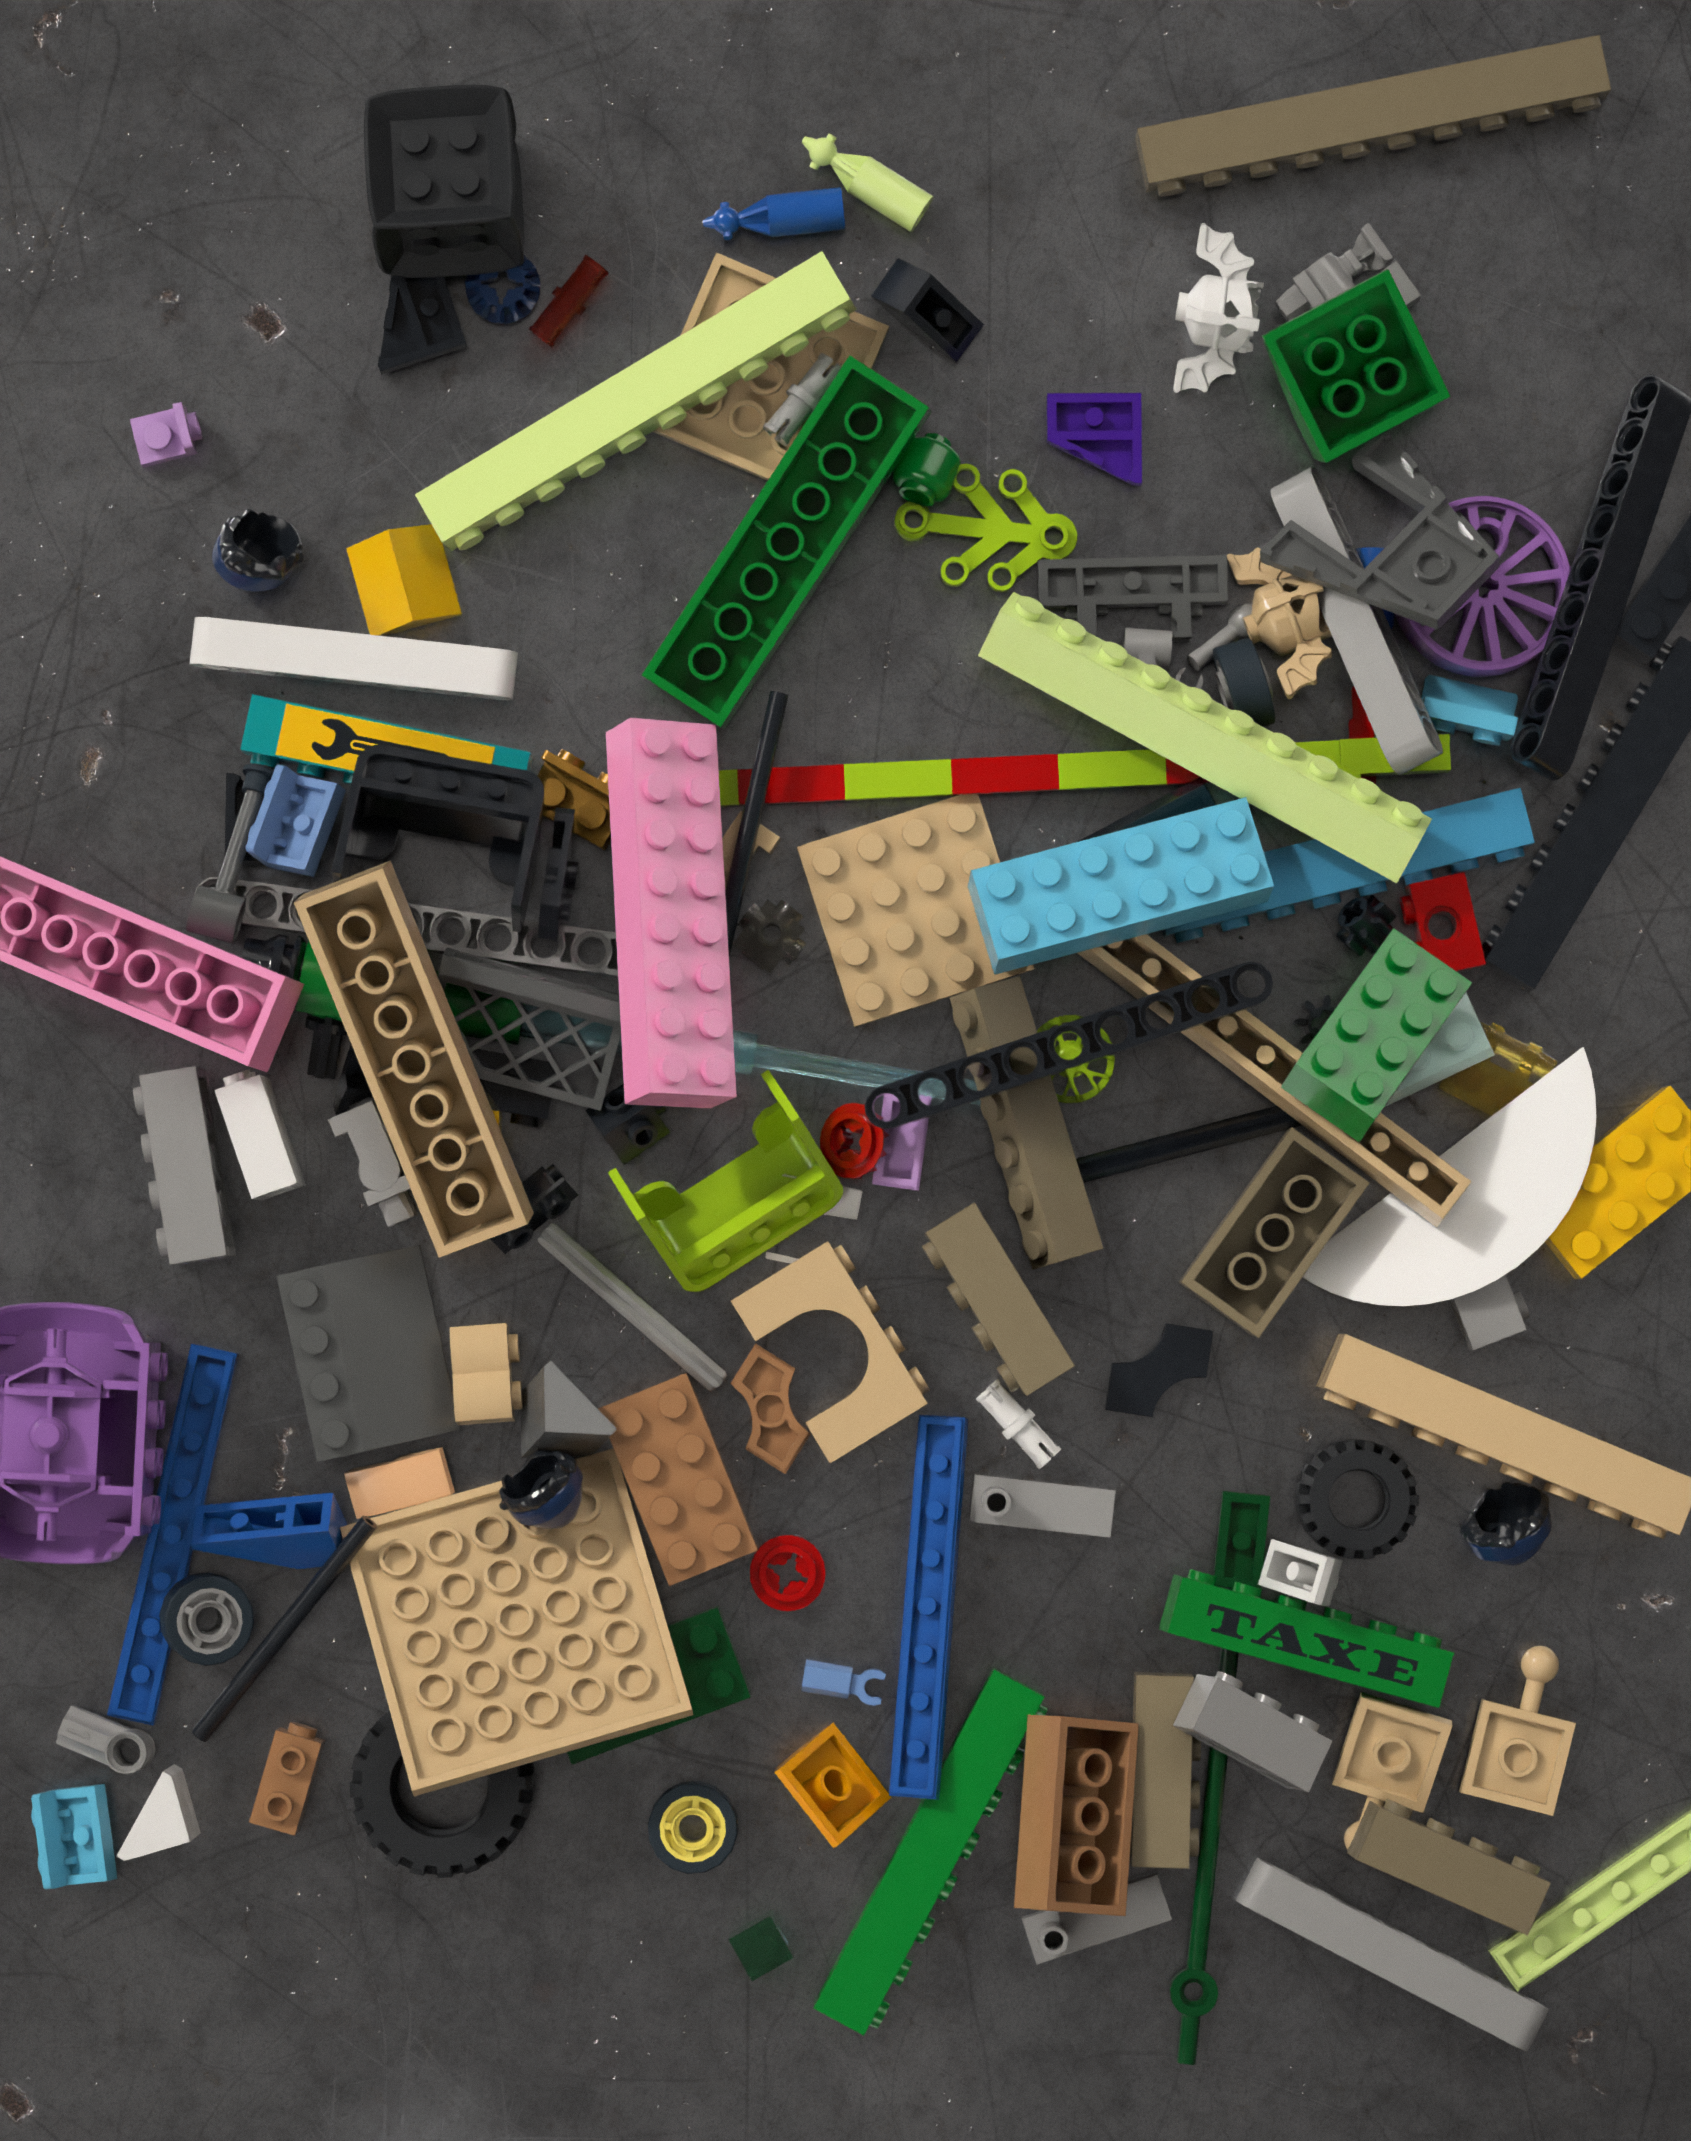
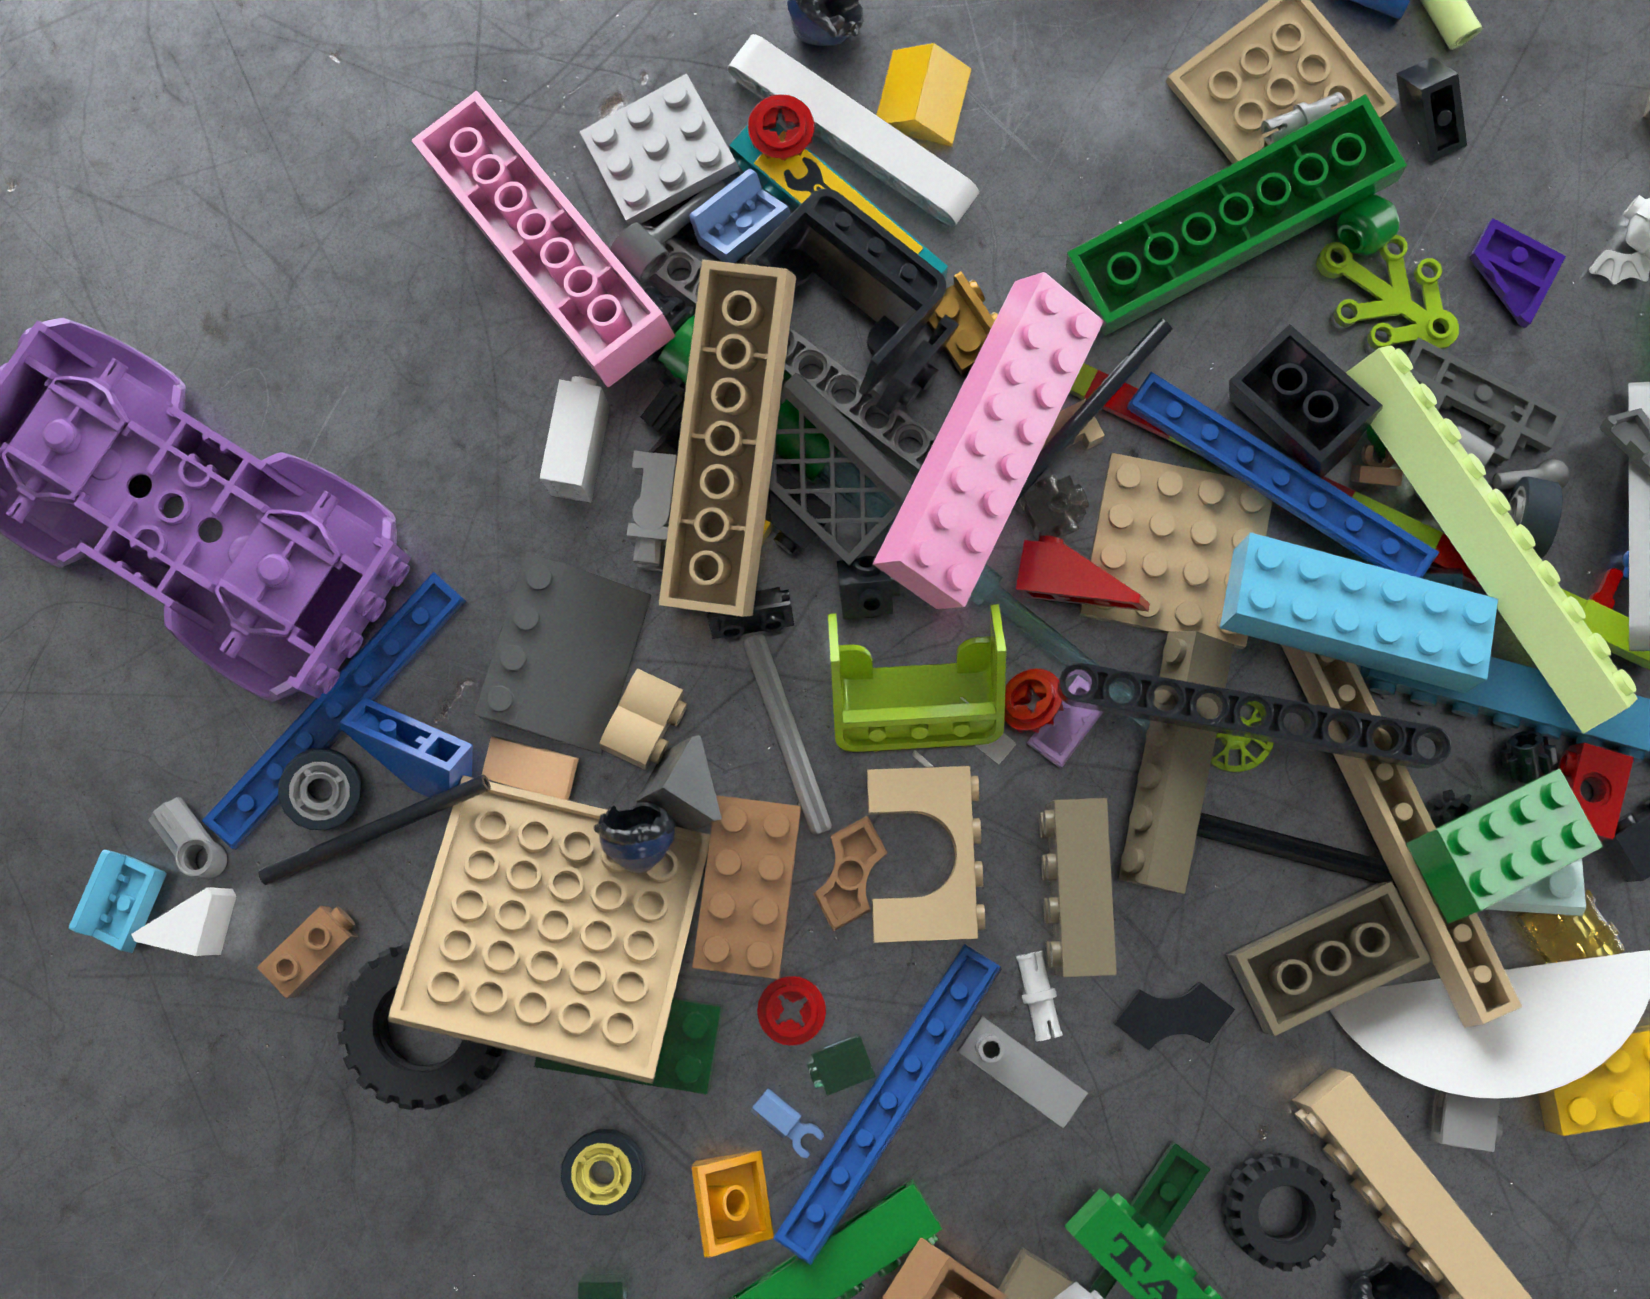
camera: 30 degrees right, 5 degrees down
light grey brick [133,1066,236,1266] -> none
yellowish green brick [415,251,857,551] -> none
tan helmet [1227,547,1332,699] -> none
white slope [1258,1539,1343,1606] -> none
none -> plate [579,74,740,226]
none -> red gear [748,94,814,162]
none -> clear green brick [807,1033,876,1096]
none -> red slope [1016,535,1150,612]
none -> blue tile [1127,372,1439,578]
none -> black slope [1229,324,1383,478]
none -> medium nougat tile [1350,445,1403,486]

